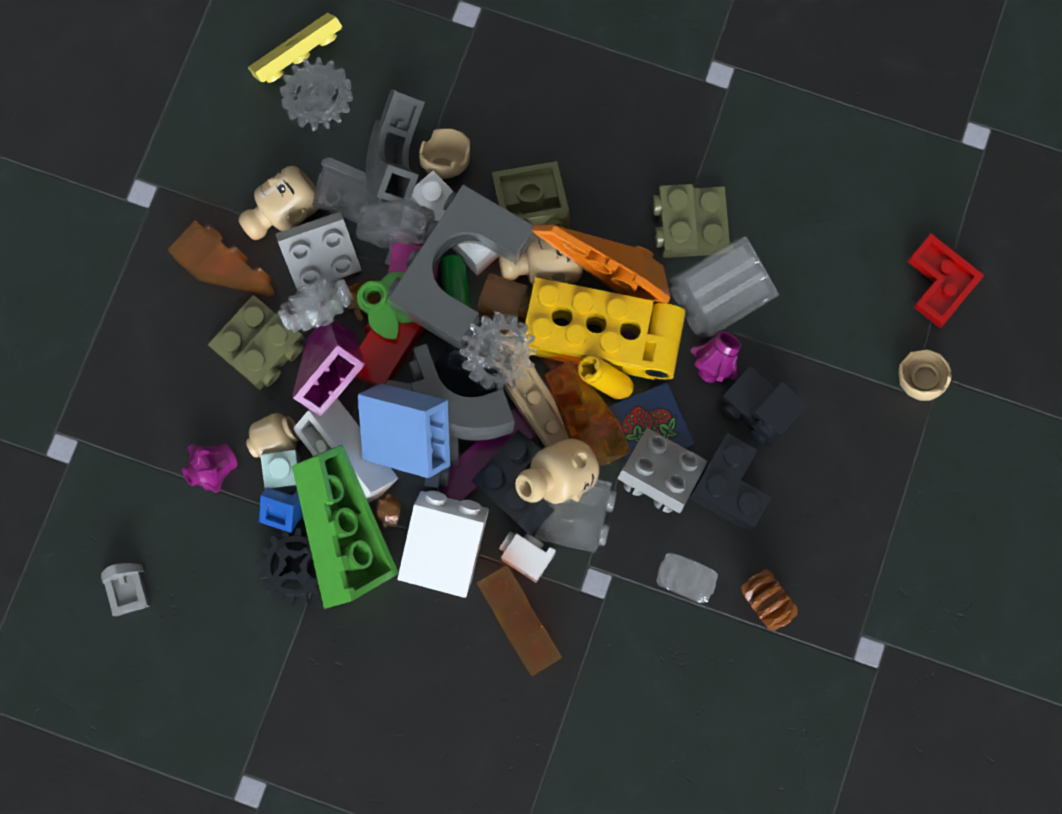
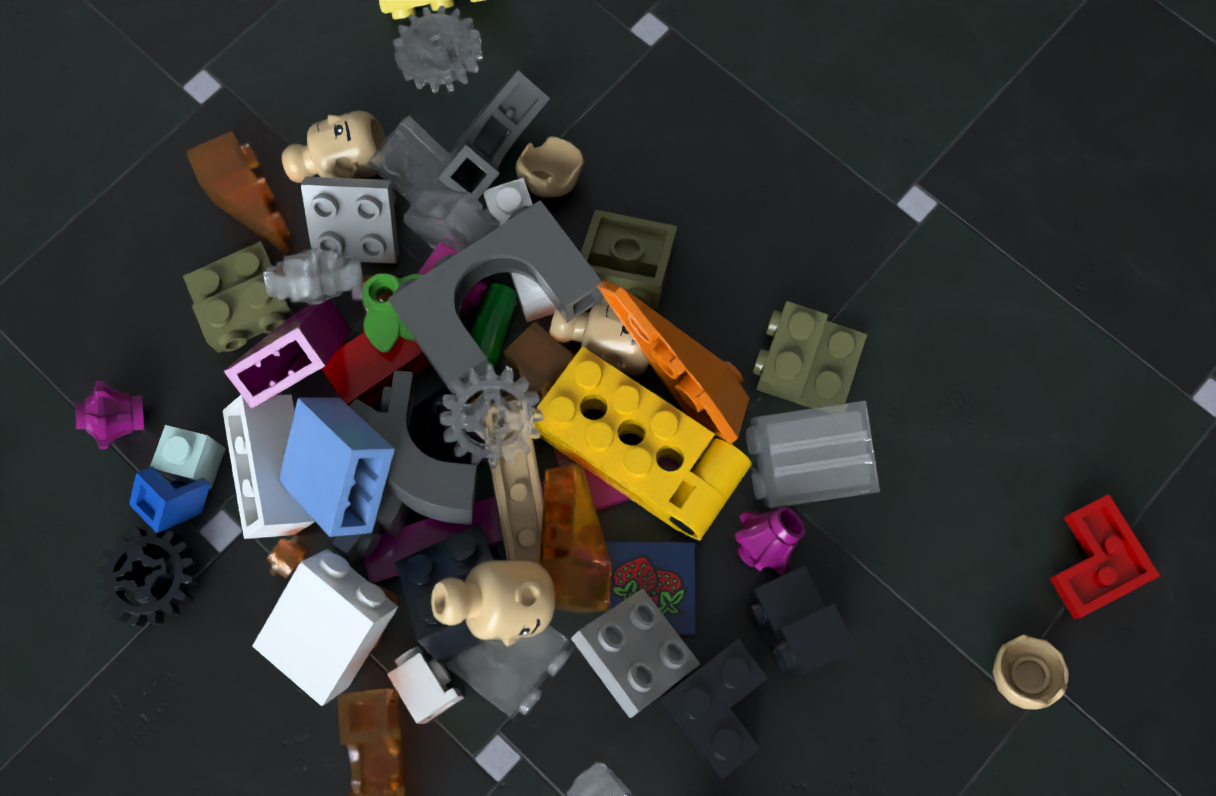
camera: 30 degrees right, 5 degrees down
tan head [246,413,300,458] -> none
bright green wedge [292,444,399,609] -> none
yellow piece [578,356,634,400] -> none

